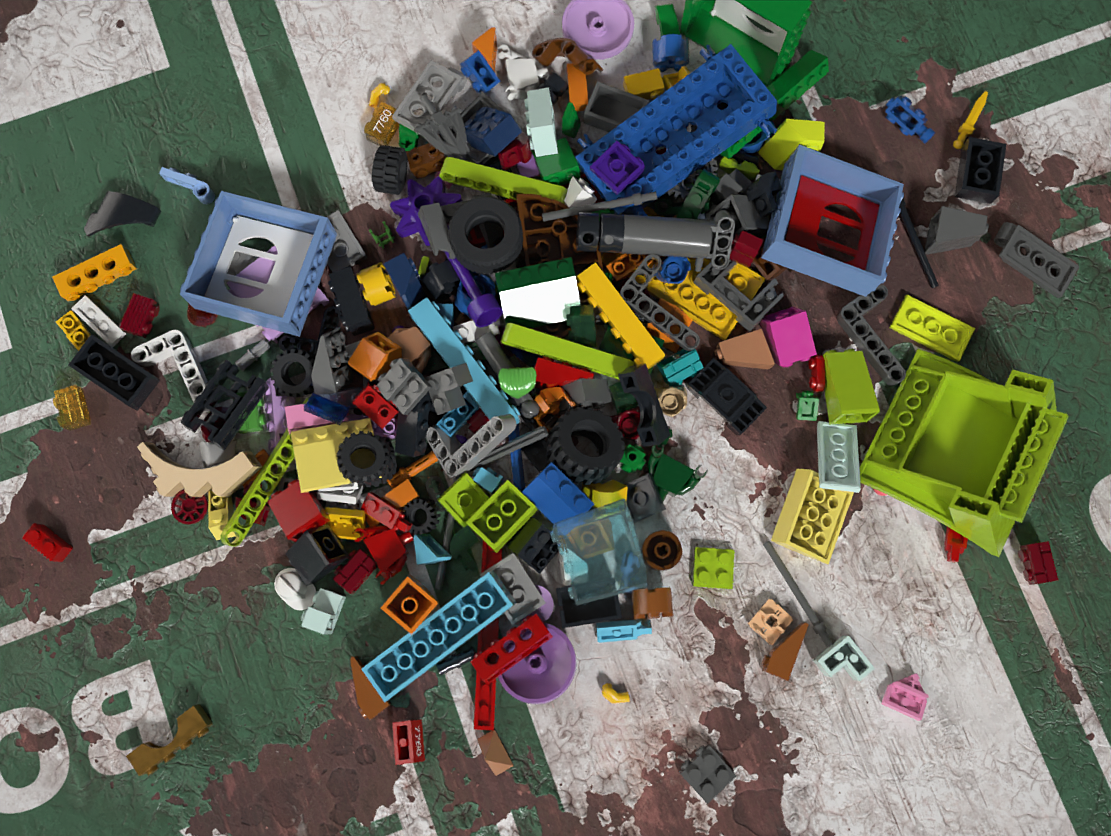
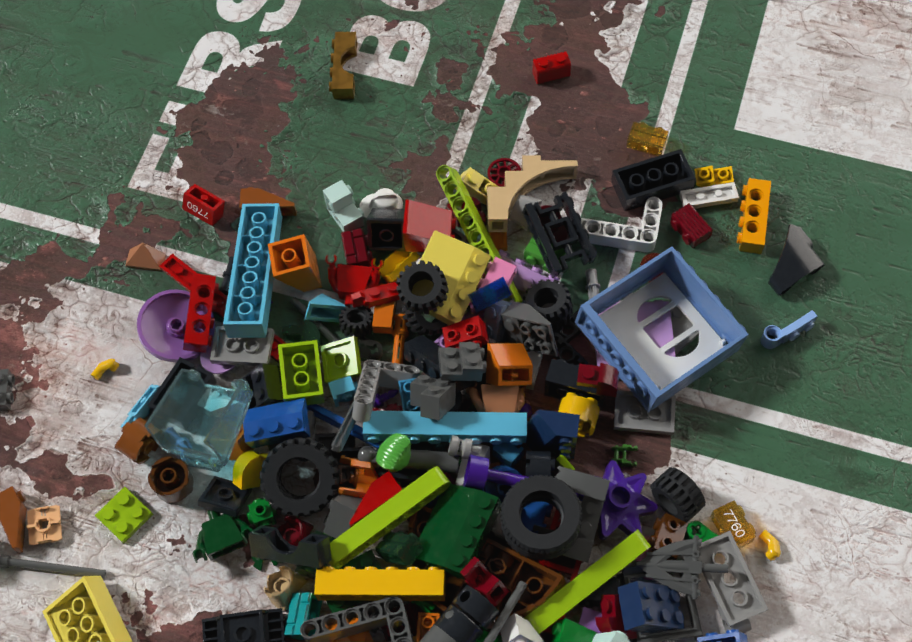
camera: 130 degrees right, 15 degrees down
none -> light grey wheel [448,435,473,459]
none -> dark red brick [460,556,509,607]
none -> dark red brick [577,363,619,397]

